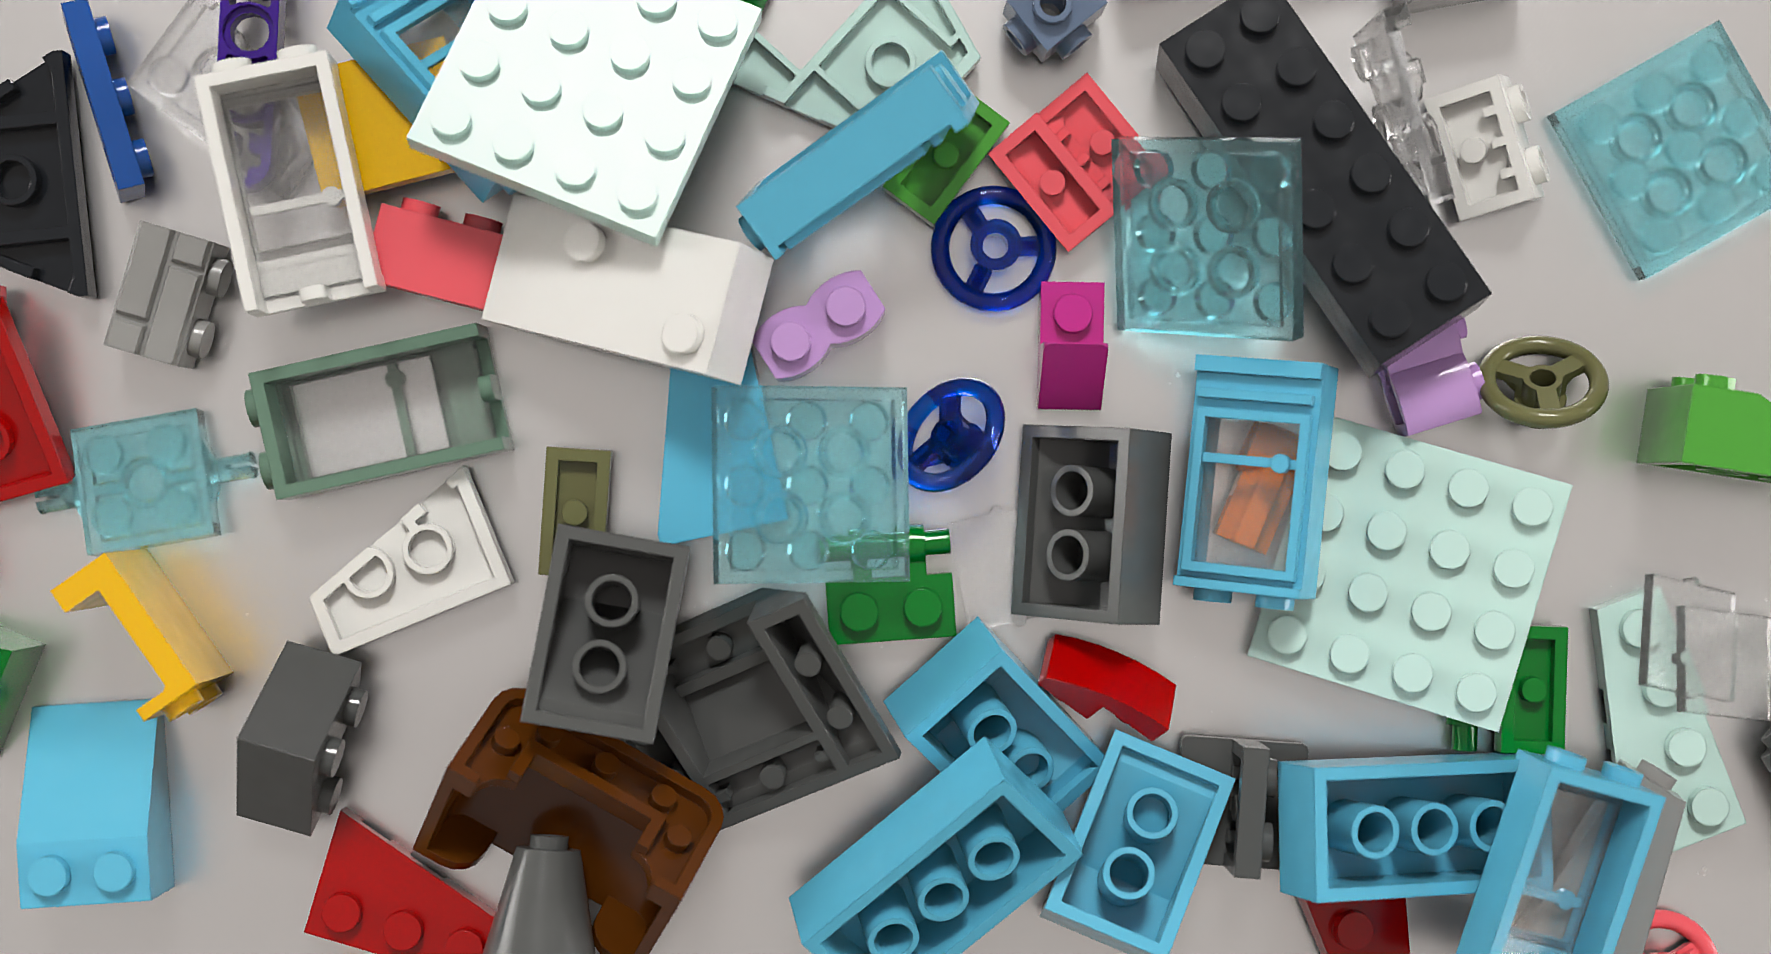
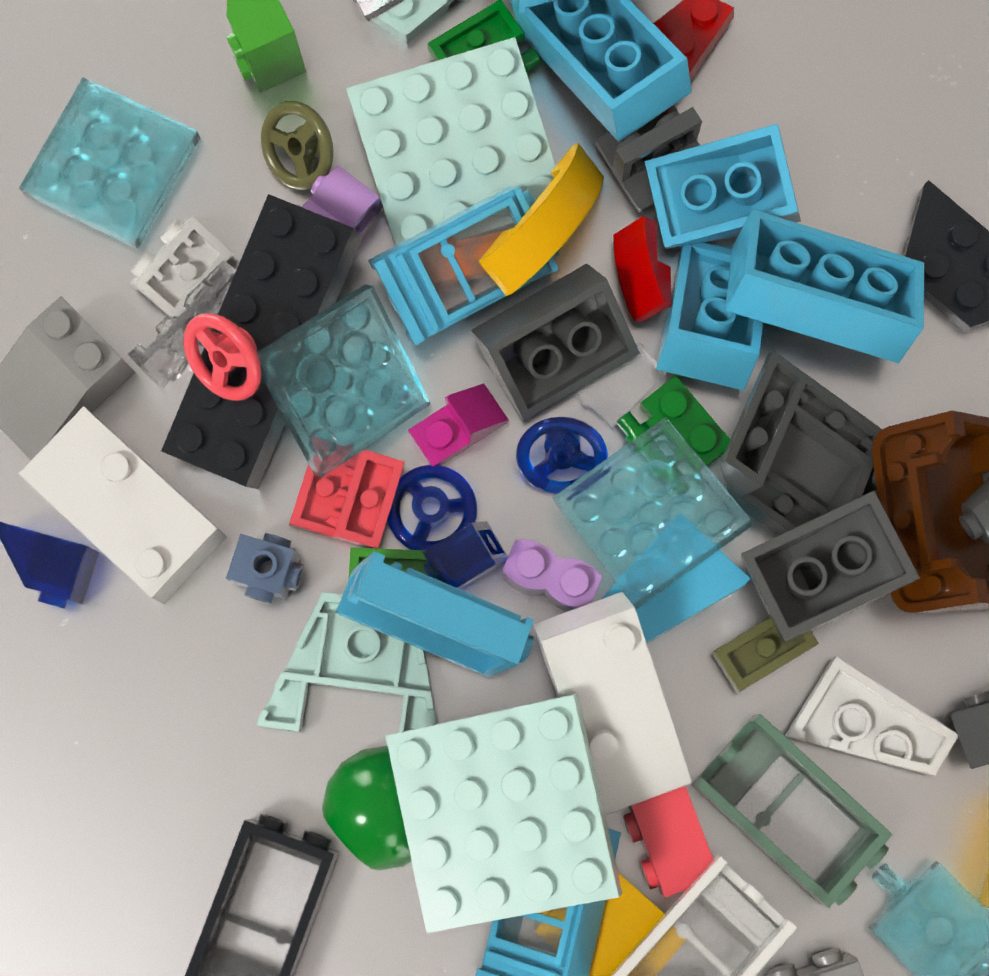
camera: 120 degrees left, 10 degrees down
none -> coral piece [183,313,261,401]
none -> clear blue slope [423,521,508,589]
none -> yellow slope [478,143,604,296]

